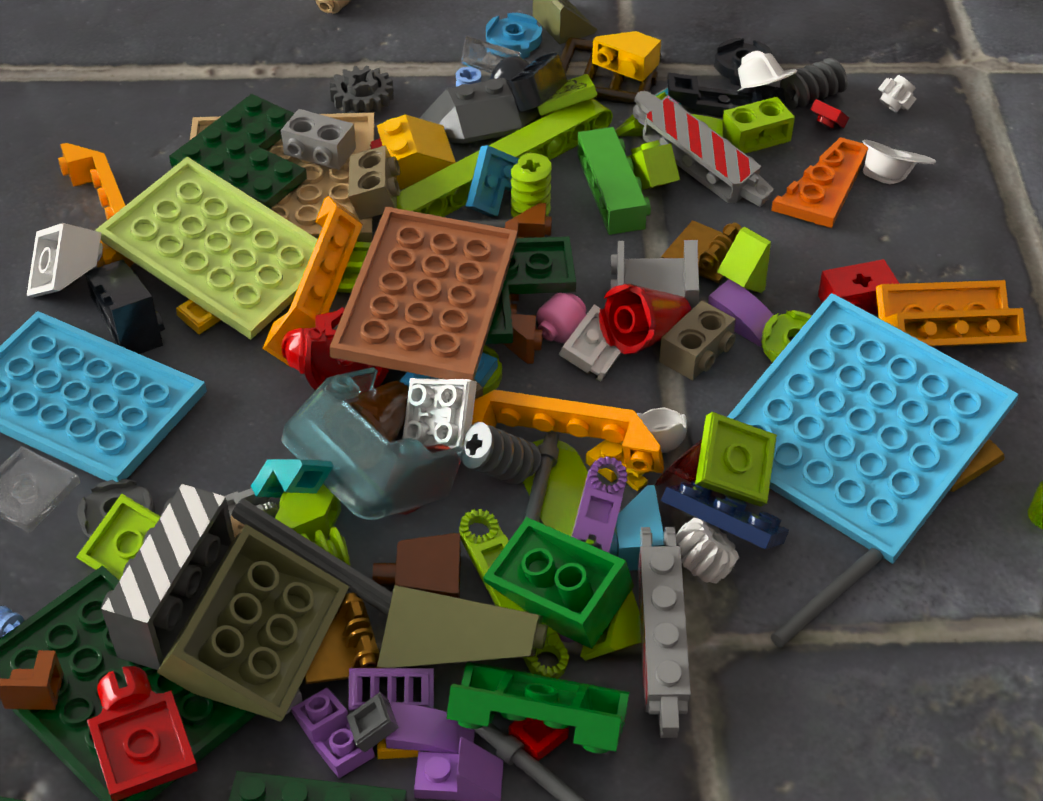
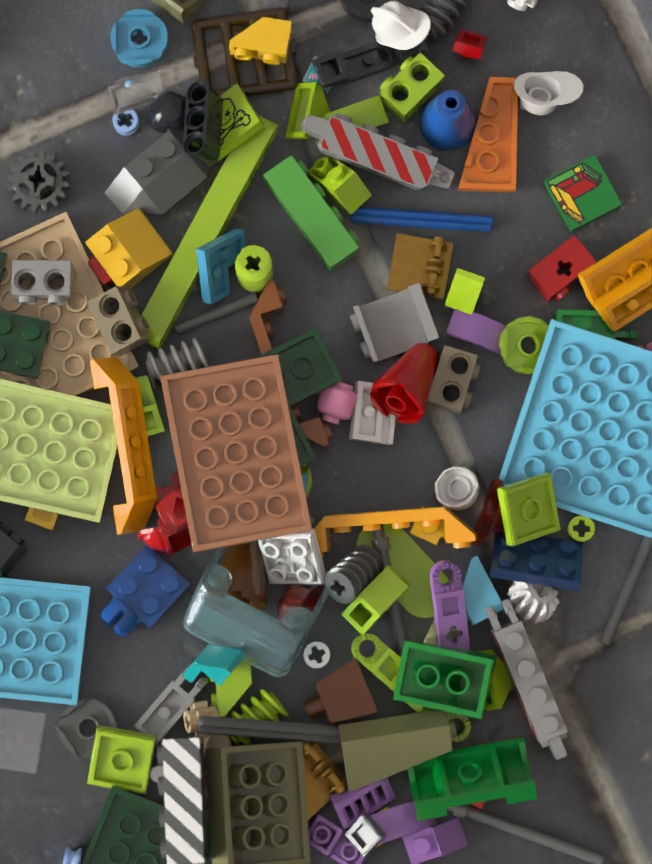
camera: 20 degrees left, 35 degrees up
none -> blue plate [101,545,191,637]
none -> white bush [303,641,330,669]
none -> lime slope [341,565,411,635]
none -> blue axle [350,207,493,232]
none -> blue cone [419,90,477,151]
none -> tile [543,155,622,233]
none -> lime bush [567,515,595,542]

